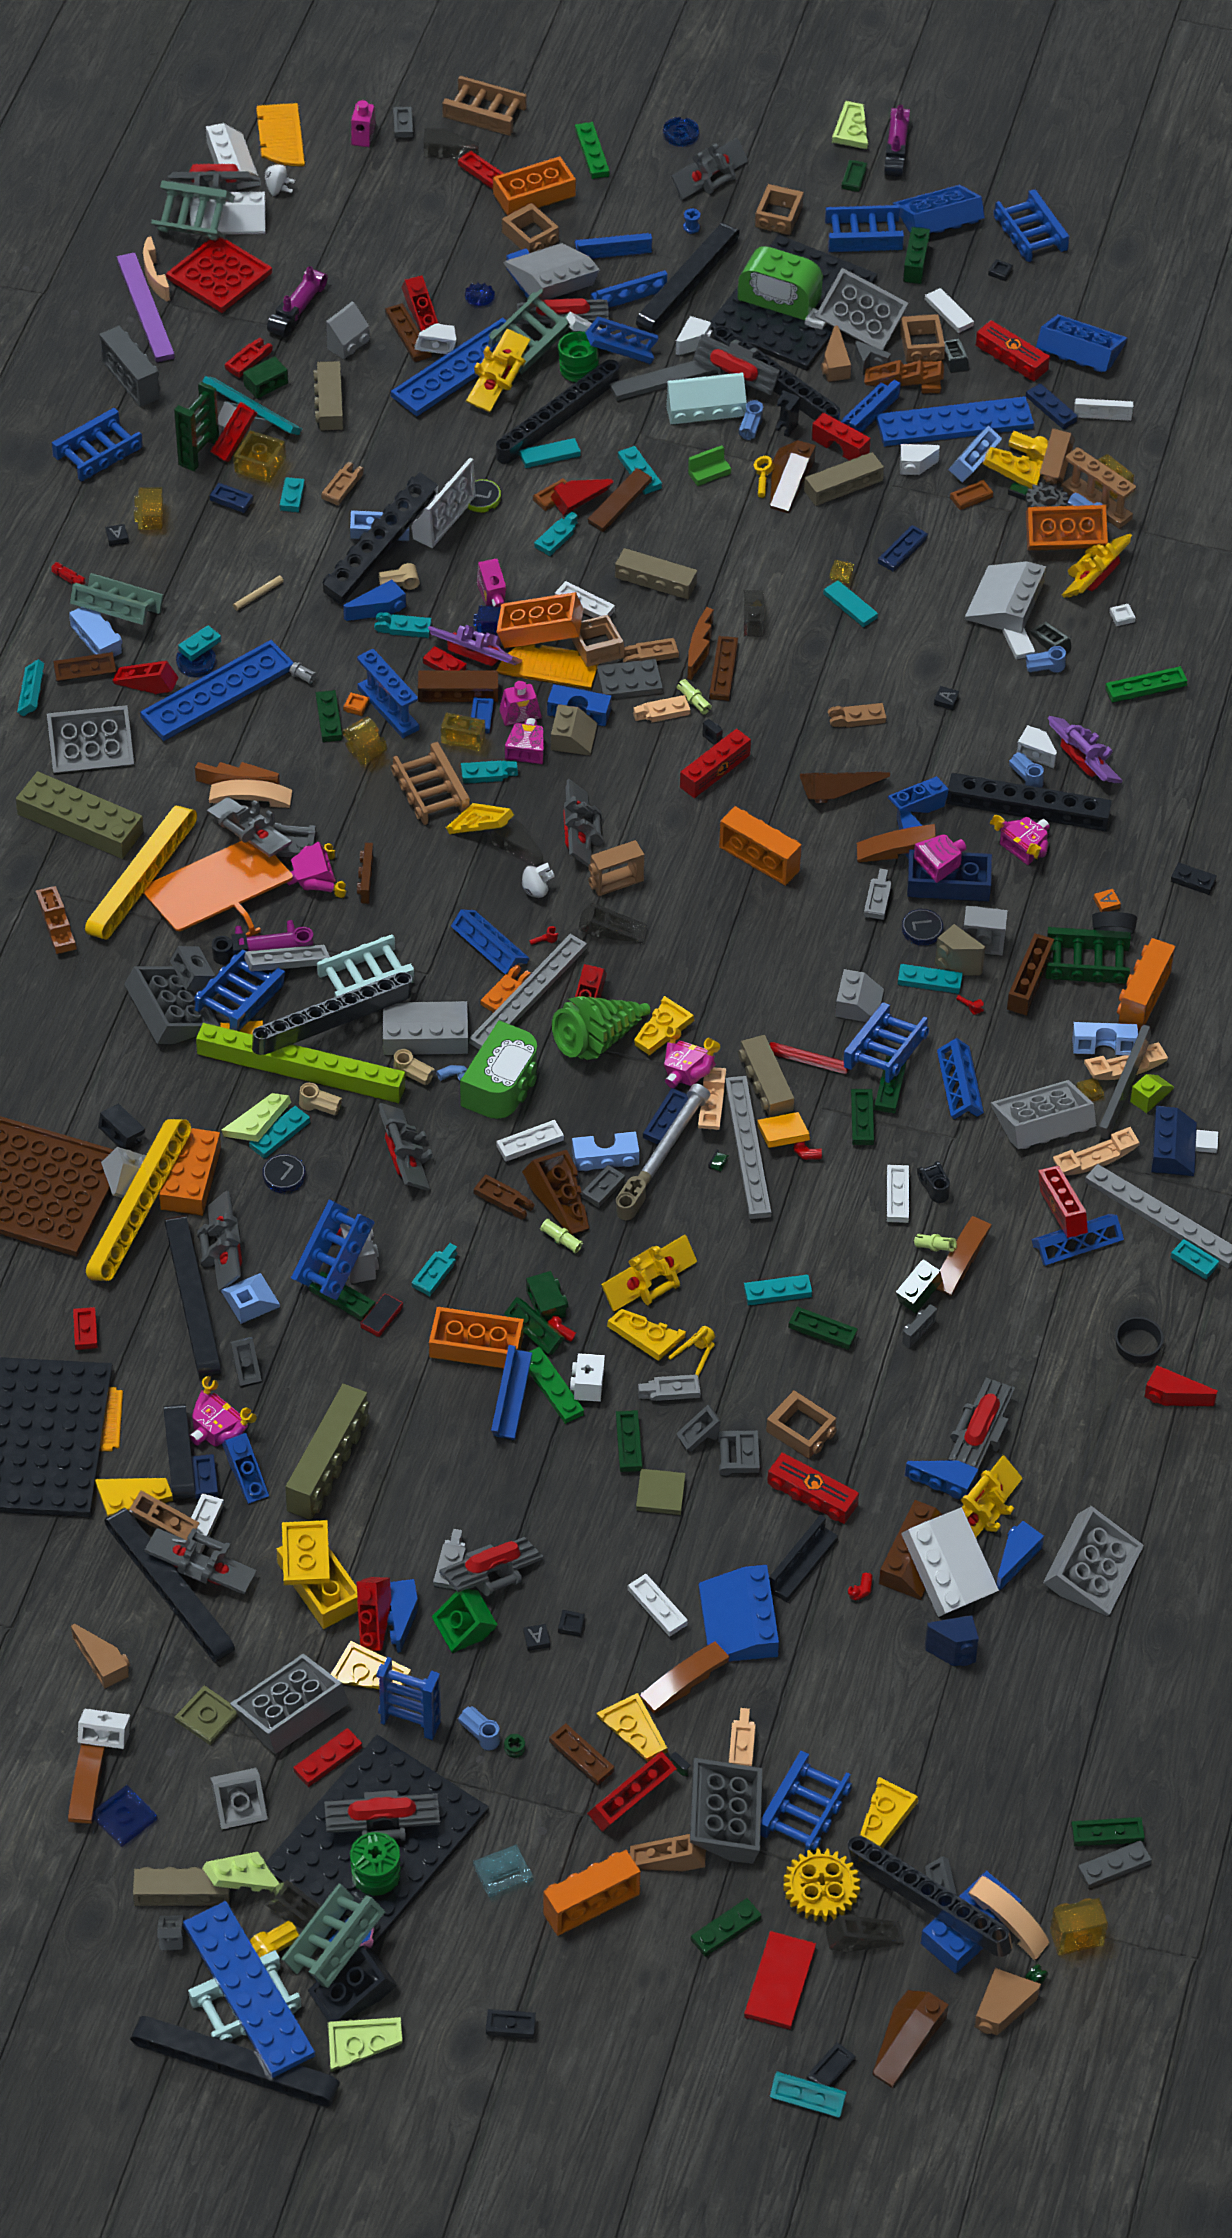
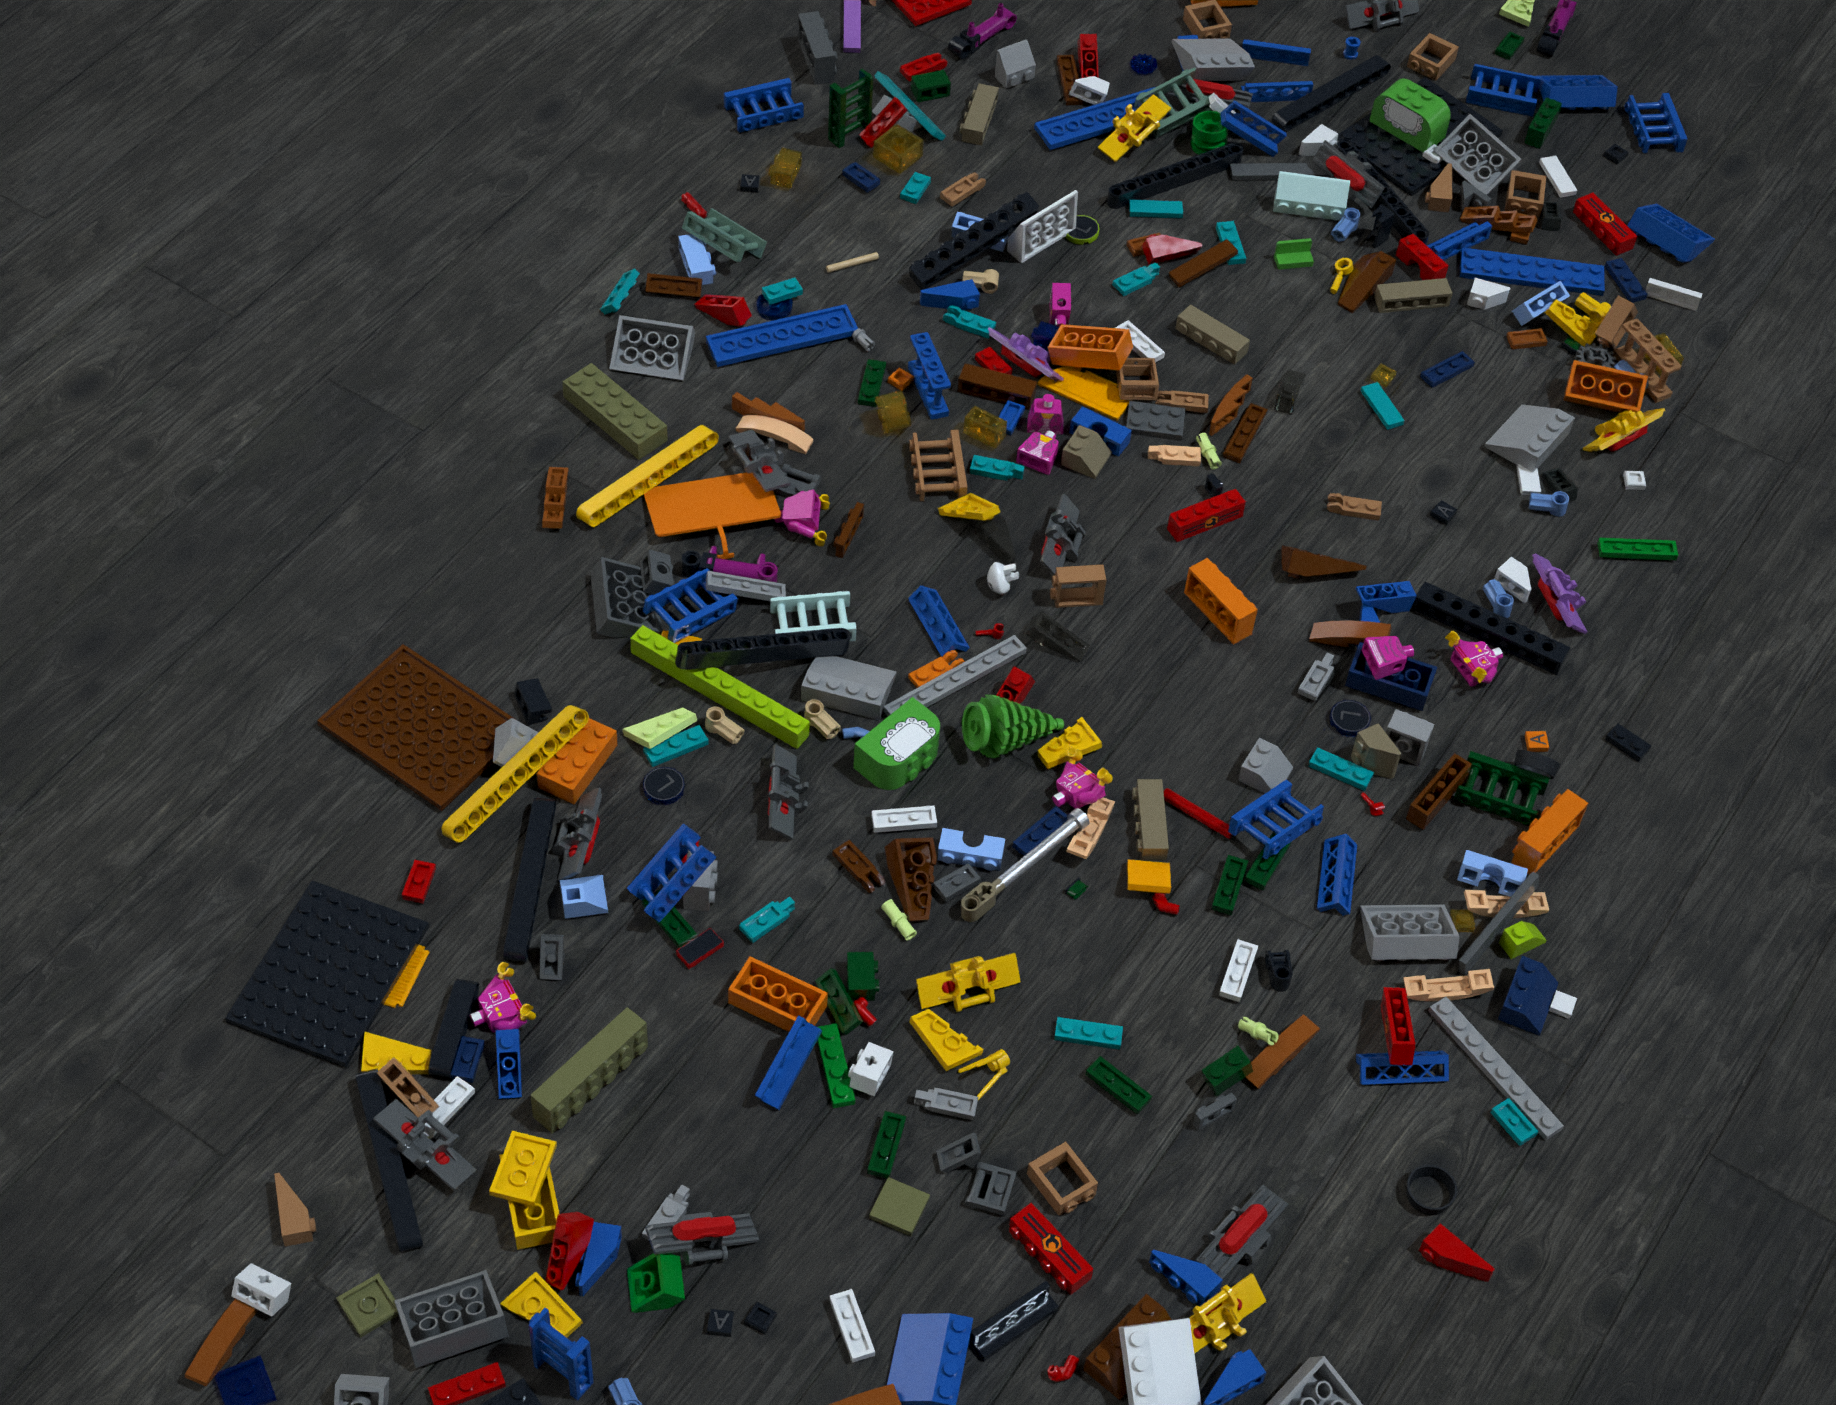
camera: 15 degrees right, 0 degrees up
light grey plate [725,1076,771,1219] -> none

